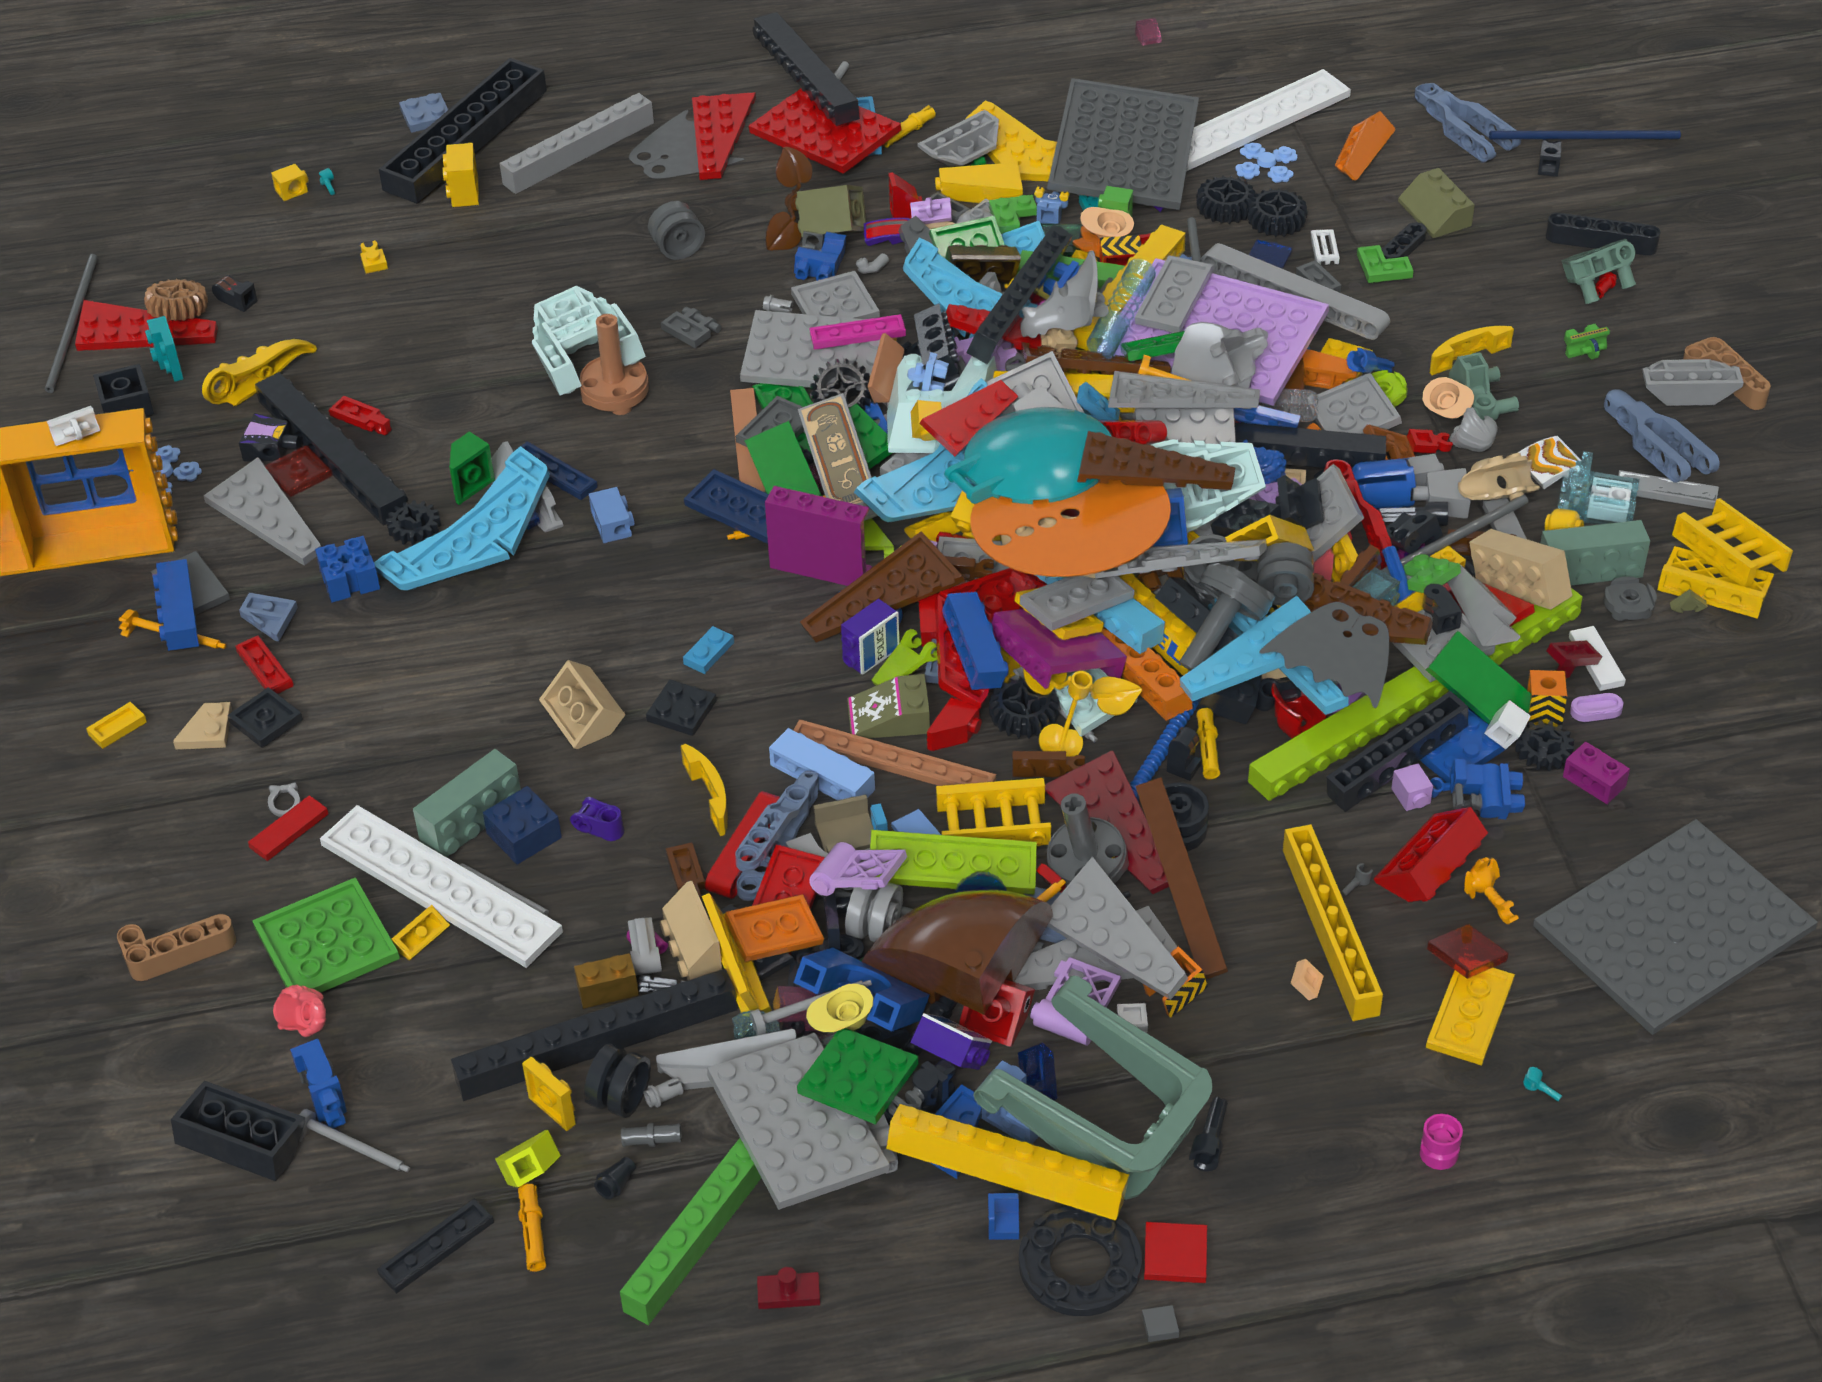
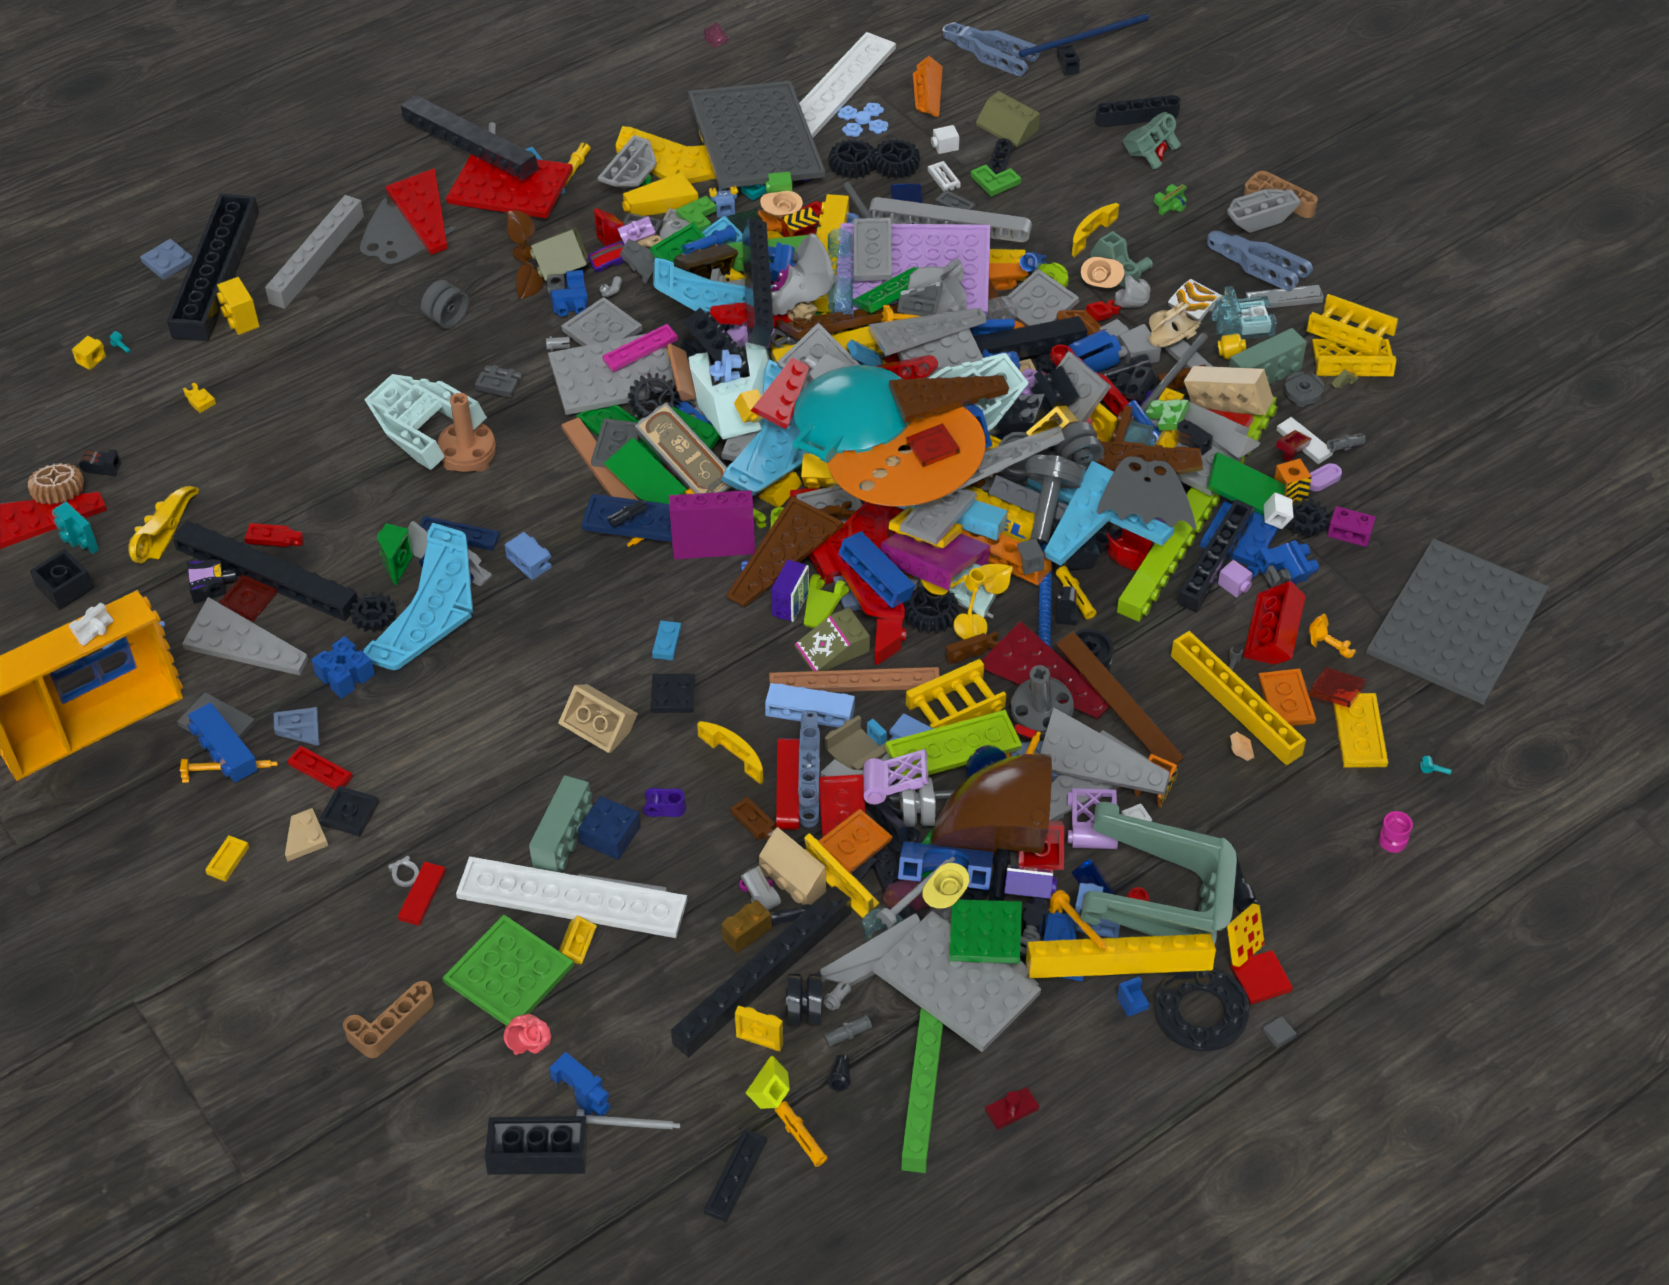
camera: 25 degrees left, 5 degrees up
none -> black axle [607,499,648,528]
none -> blue pin [682,225,737,255]
none -> dark grey wing [897,282,943,316]
none -> clear red tile [906,423,960,467]
none -> white brick [931,125,959,154]
none -> dark grey panel [1017,538,1044,575]
none -> light orange piece [1049,890,1108,951]
none -> red plate [1127,887,1149,902]
none -> yellow tile [1227,904,1265,967]
none -> orange tile [1258,668,1316,726]
none -> dark grey pin [1327,433,1366,452]

